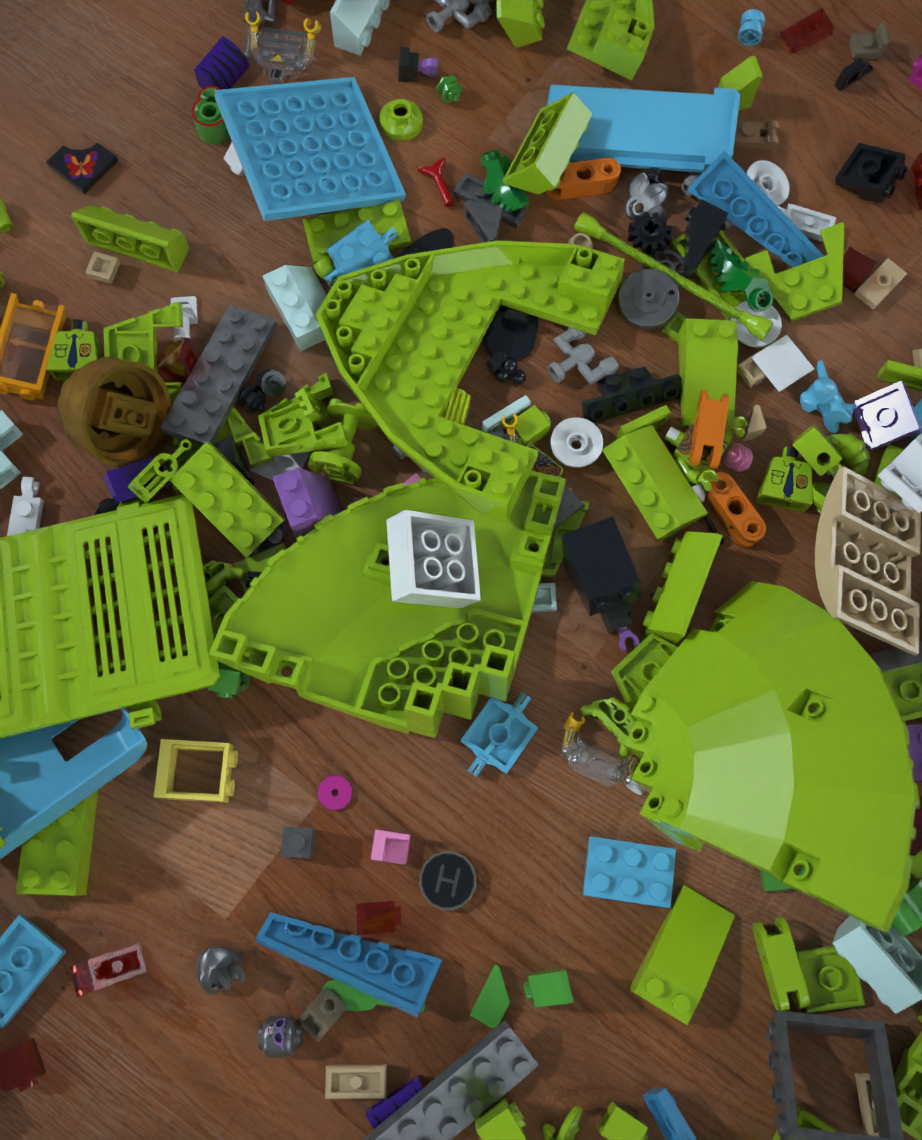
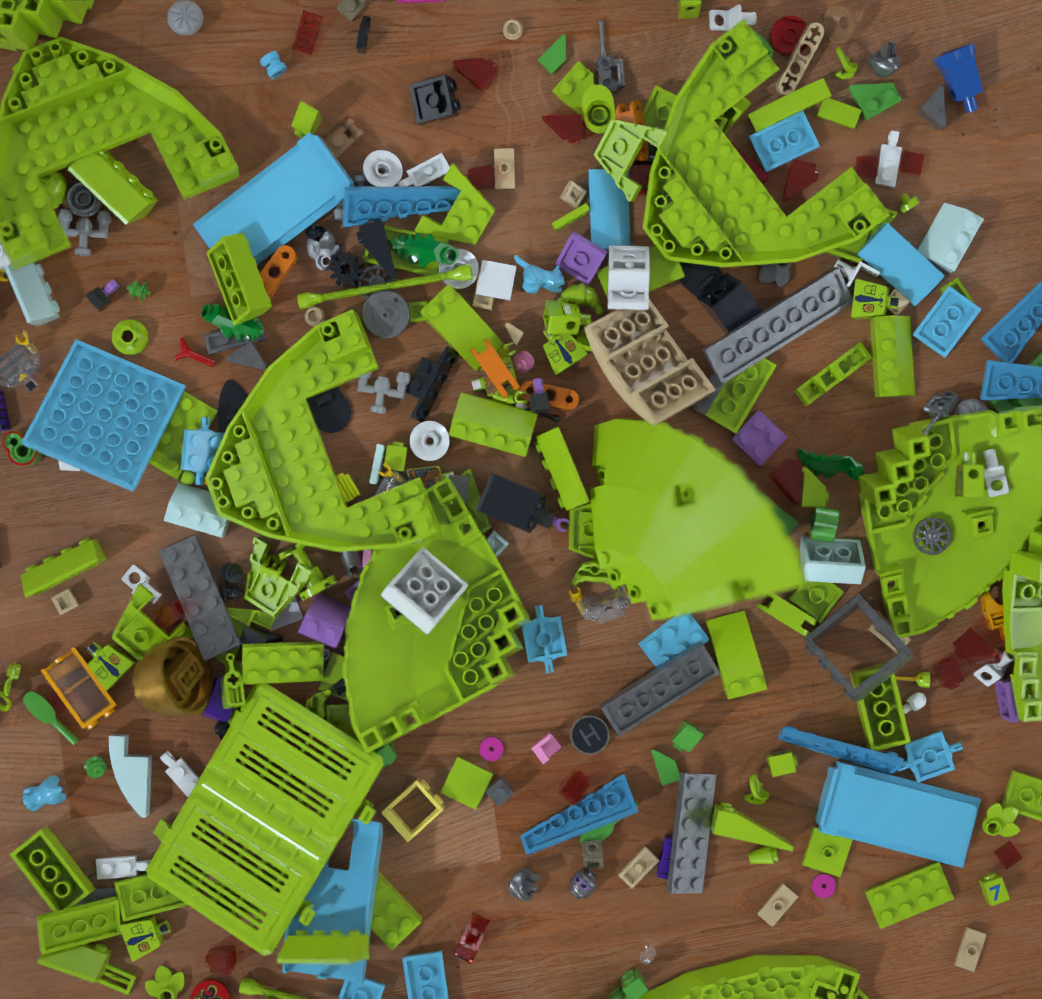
camera: 45 degrees left, 15 degrees up
black piece [486,348,526,385] -> none
lime tile [617,405,671,439] -> none
none -> flat silver piece [339,551,364,579]
none -> lime tile [440,756,493,810]
none -> pearl dark grey piece [530,378,551,413]
none -> flat silver plate [599,641,720,737]

